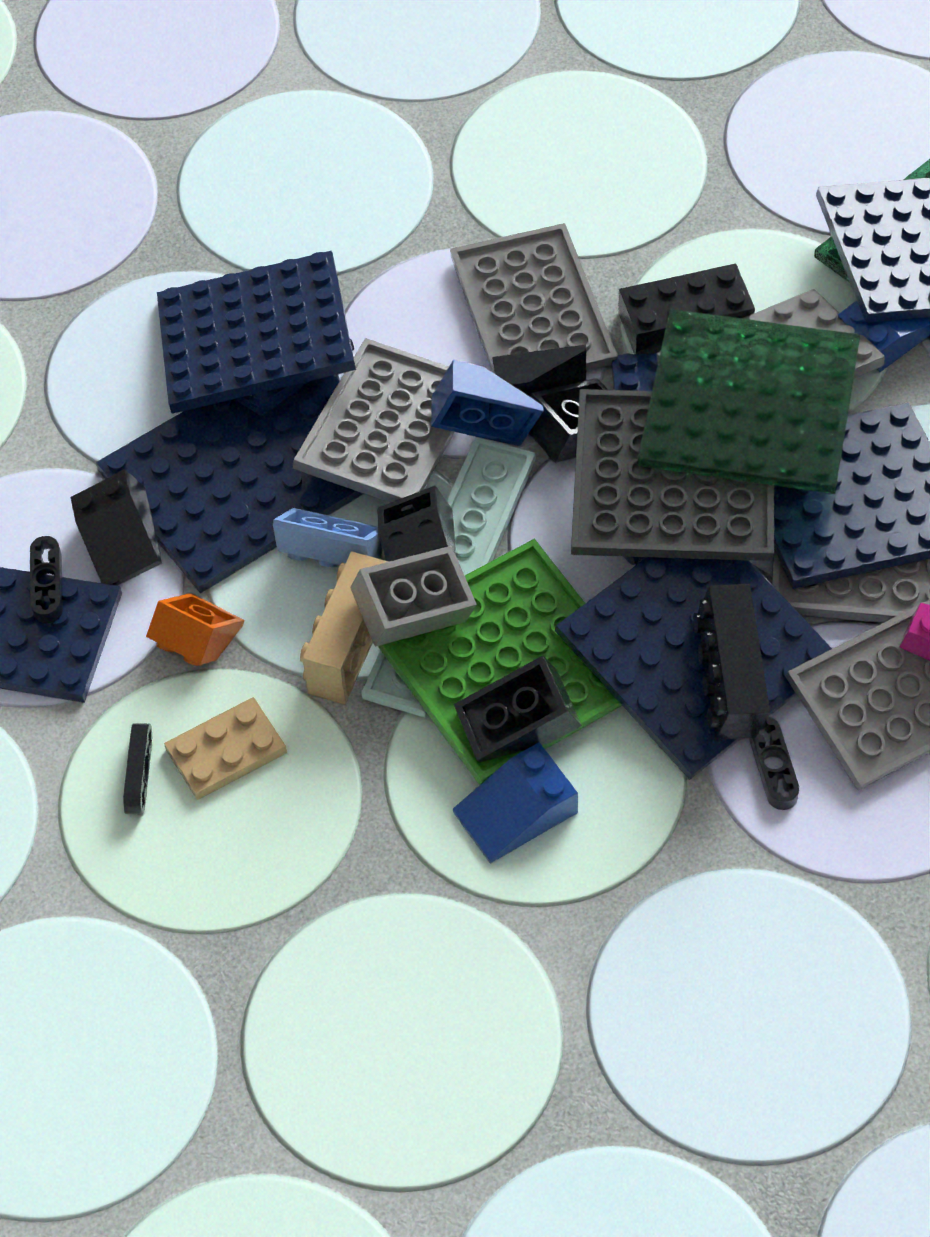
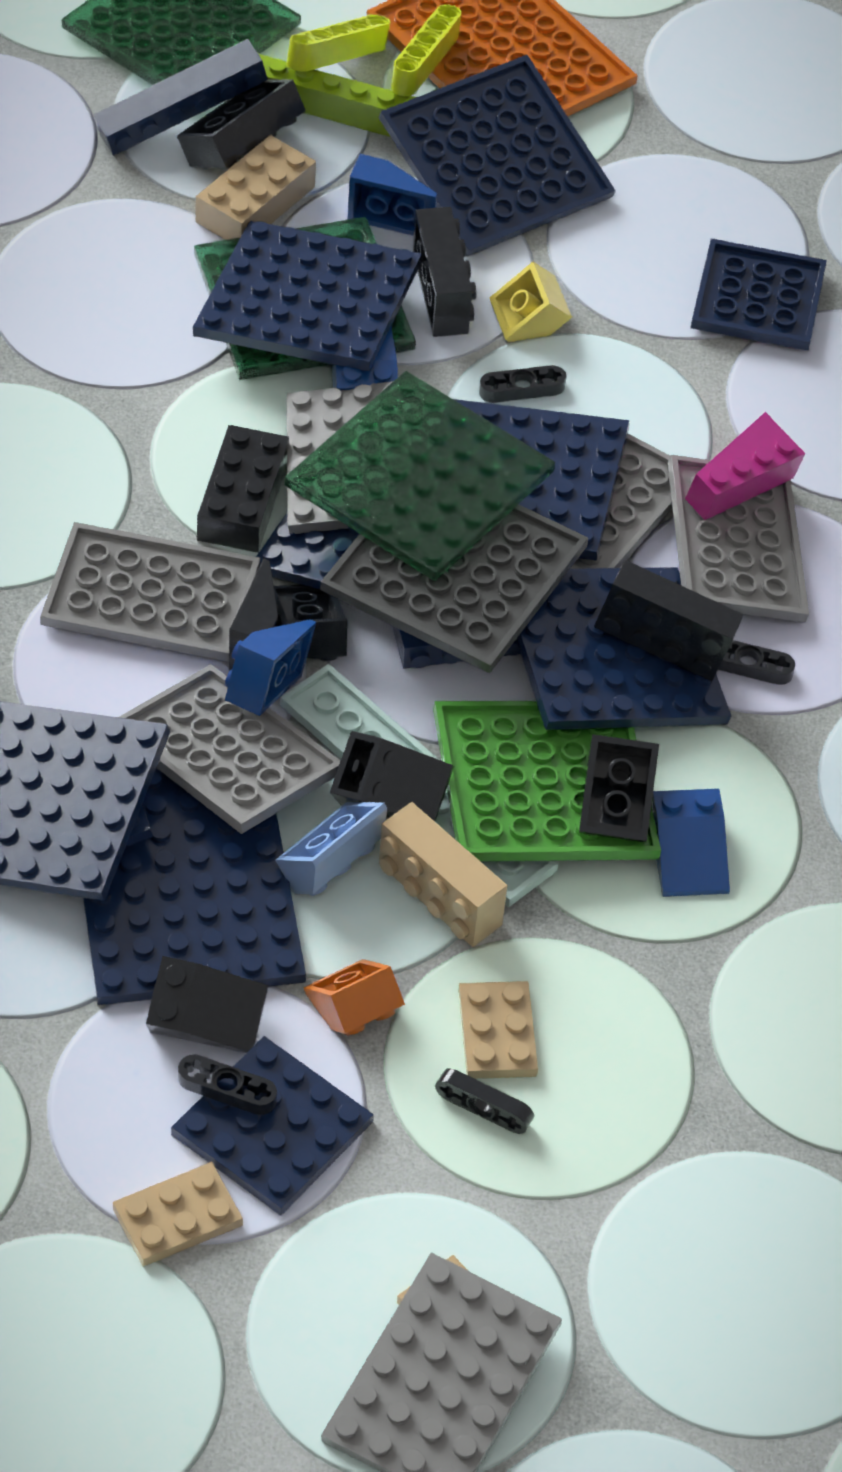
camera: 70 degrees left, 5 degrees down
light grey brick [350,546,477,647] -> none

